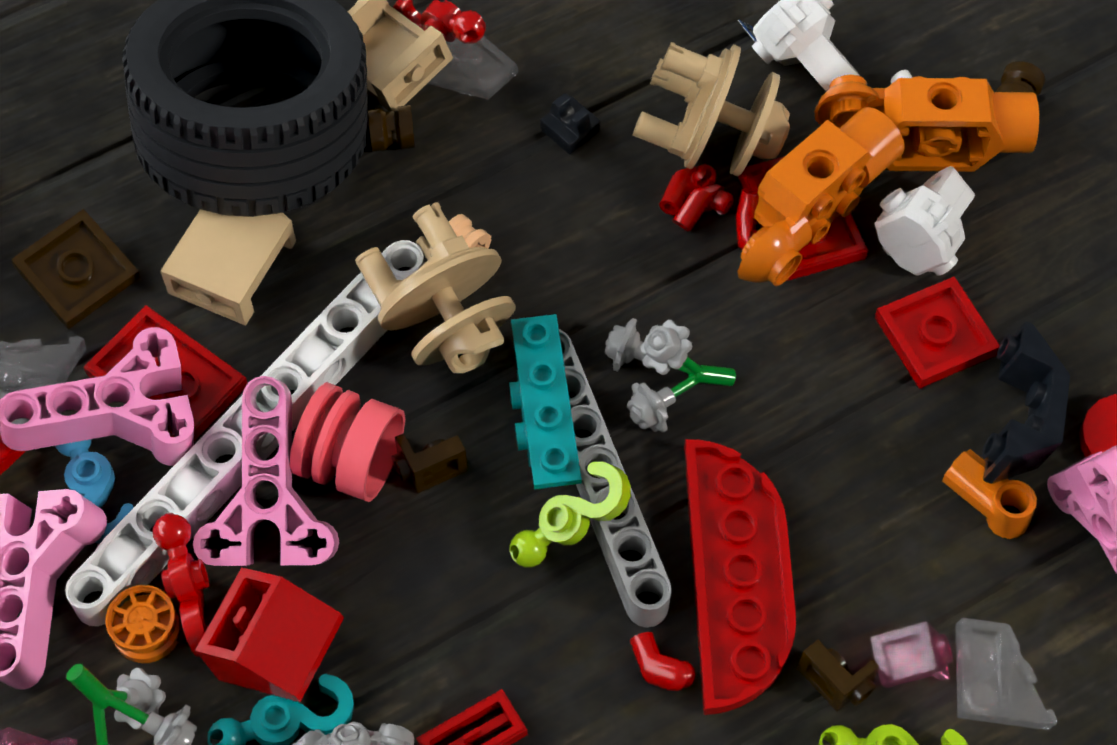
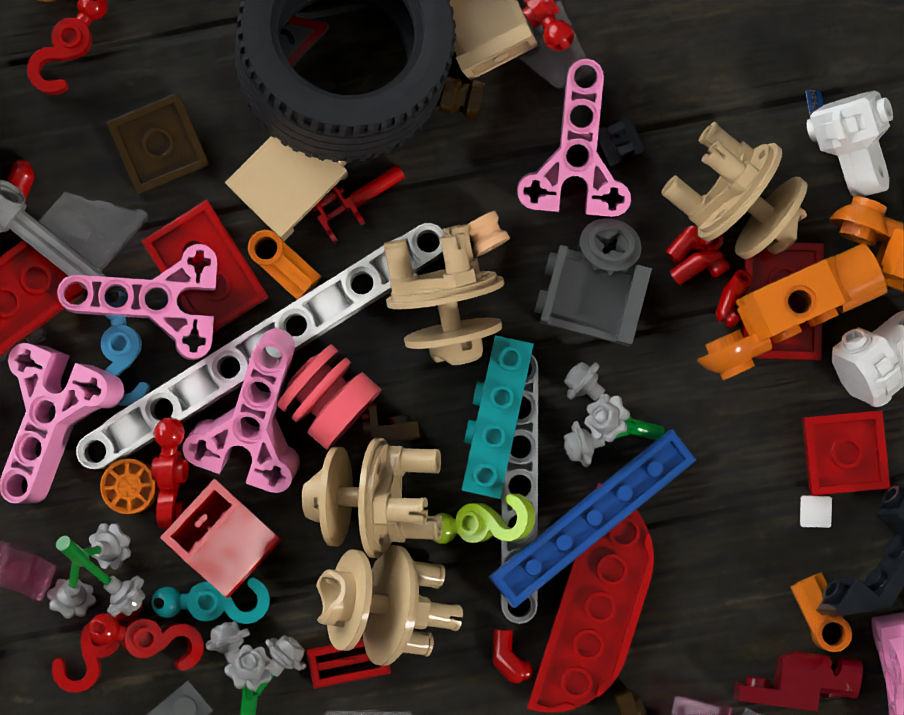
camera: 20 degrees right, 25 degrees up
none -> orange piece [248,230,322,300]
none -> tan piece [302,438,443,558]
none -> red piece [312,164,405,243]
none -> tan piece [316,545,463,666]
none -> blue tile [488,429,696,608]
none -> bright pink beam [517,59,631,217]
none -> dark grey panel [534,245,652,347]
none -> dark grey gear [578,218,642,276]
none -> dark red plate [733,651,863,712]
none -> white sticker [800,496,832,528]

